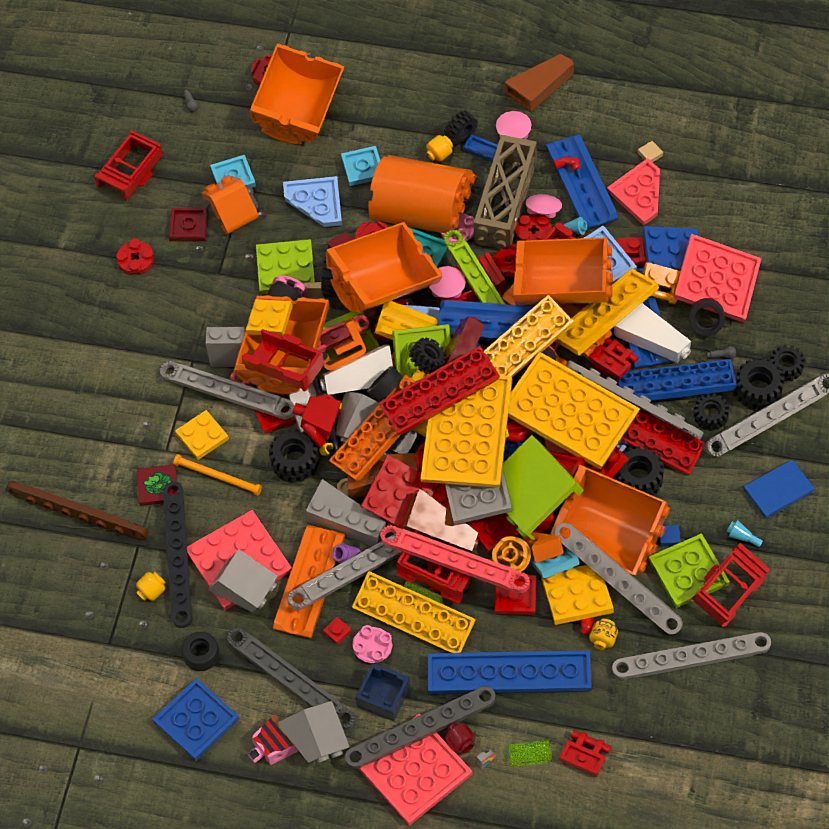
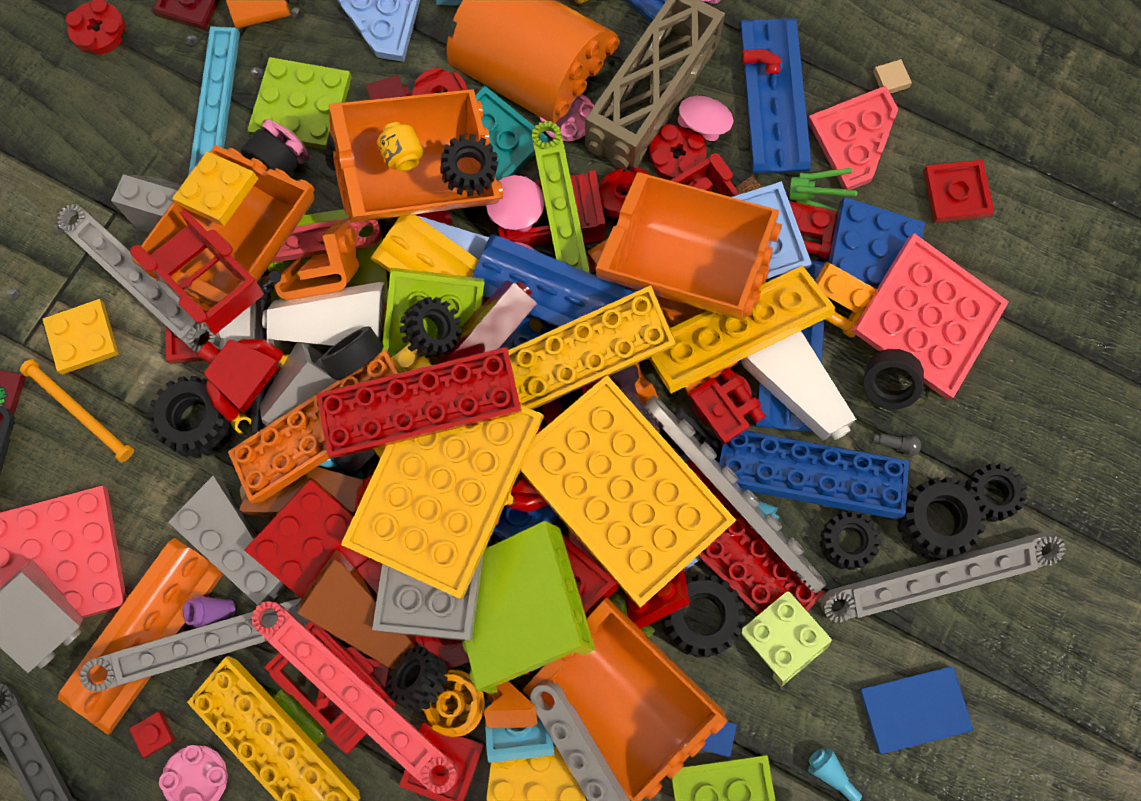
camera: 15 degrees right, 15 degrees up
tan tile [304,282,324,298] -> none
medium azure cone [564,217,587,235] -> none
none -> medium azure tile [188,27,240,176]
none -> yellow head [377,122,423,172]
none -> black tyre [386,646,448,713]
none -> black tyre [440,134,498,196]
none -> yellowish green bracket [741,592,832,687]
none -> bright green plant [790,168,858,215]
none -> red plate [923,159,994,223]

